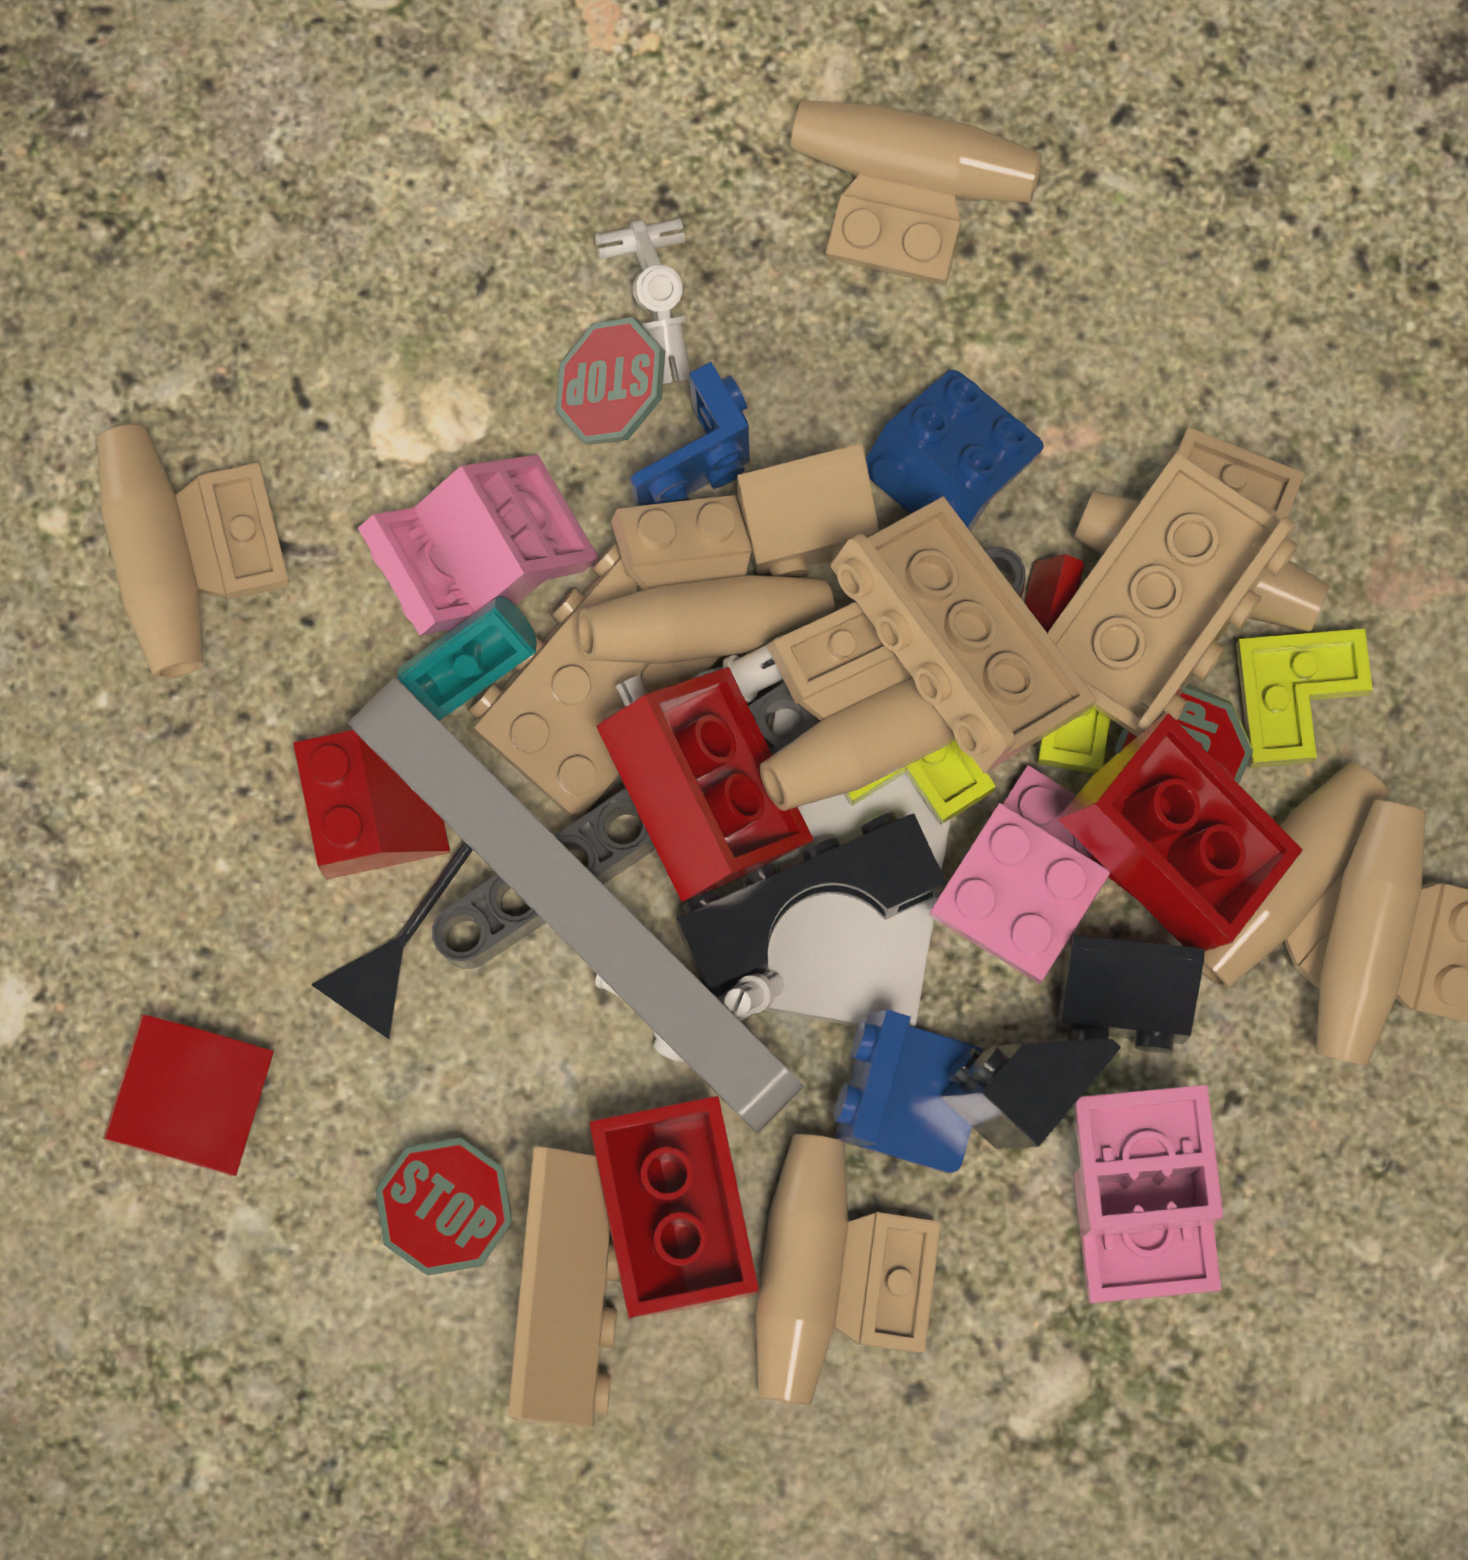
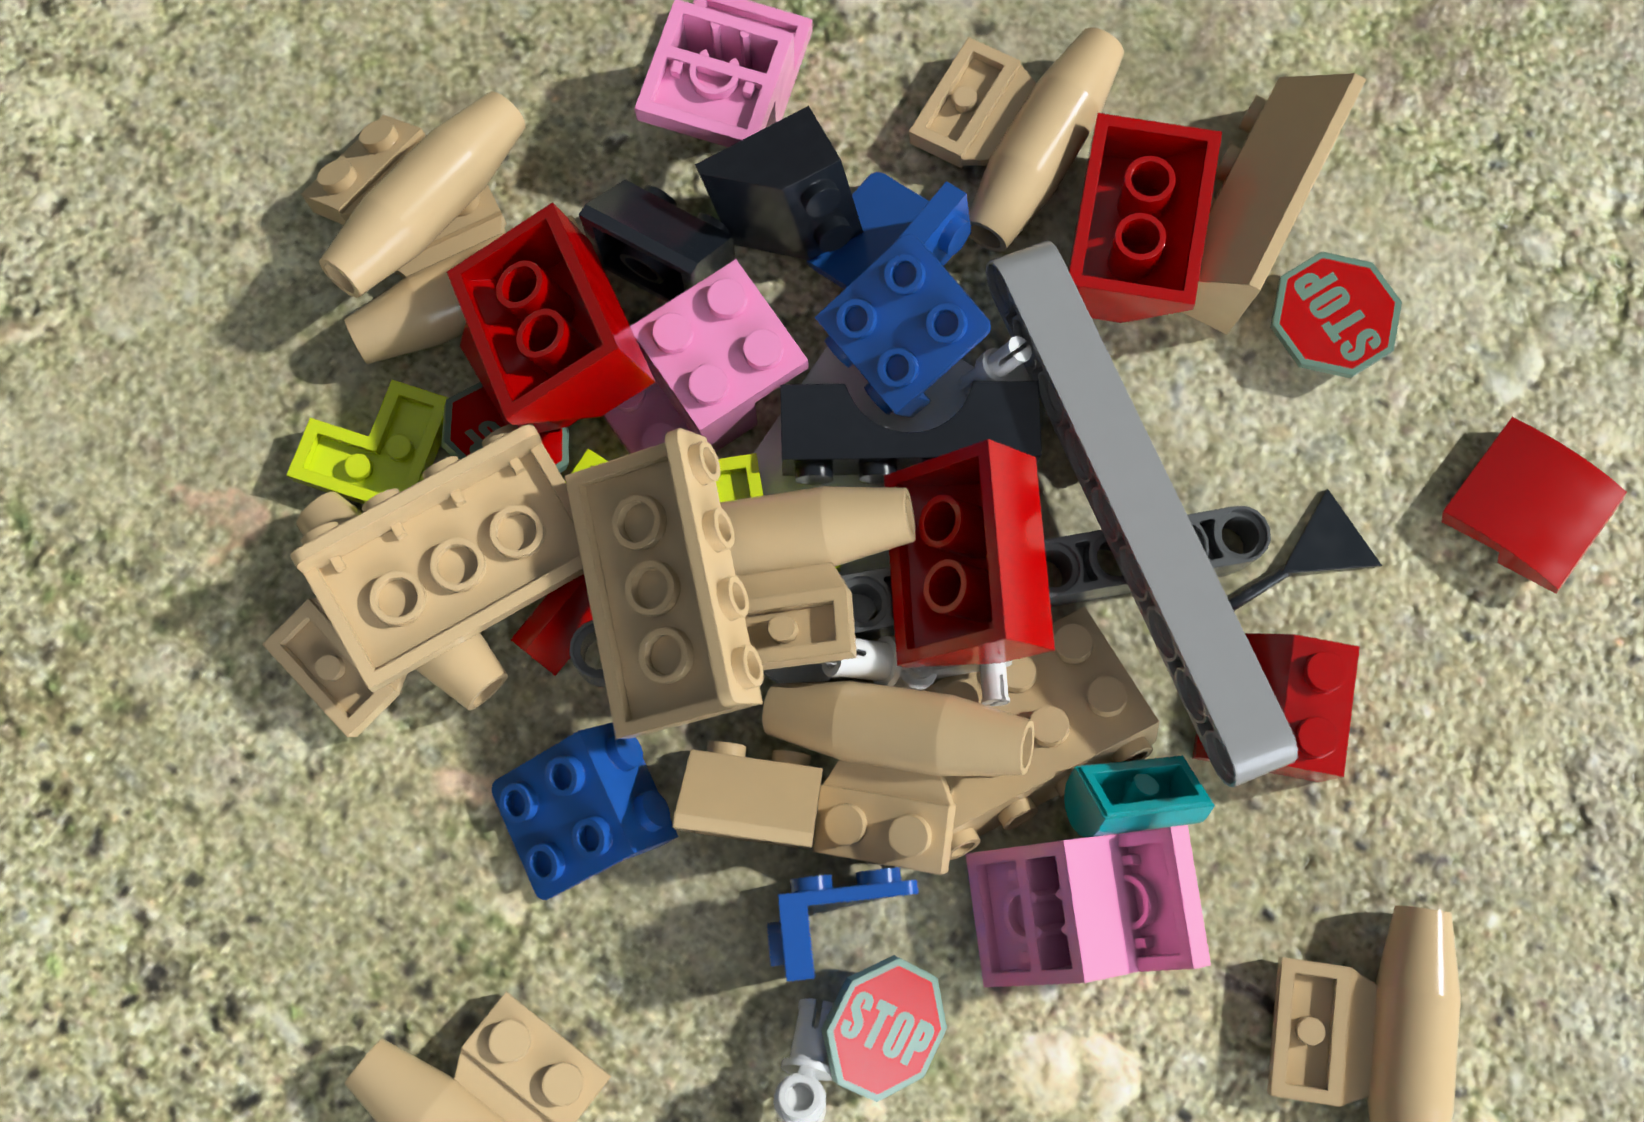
camera: 160 degrees left, 0 degrees up
none -> blue bracket [814,234,991,417]

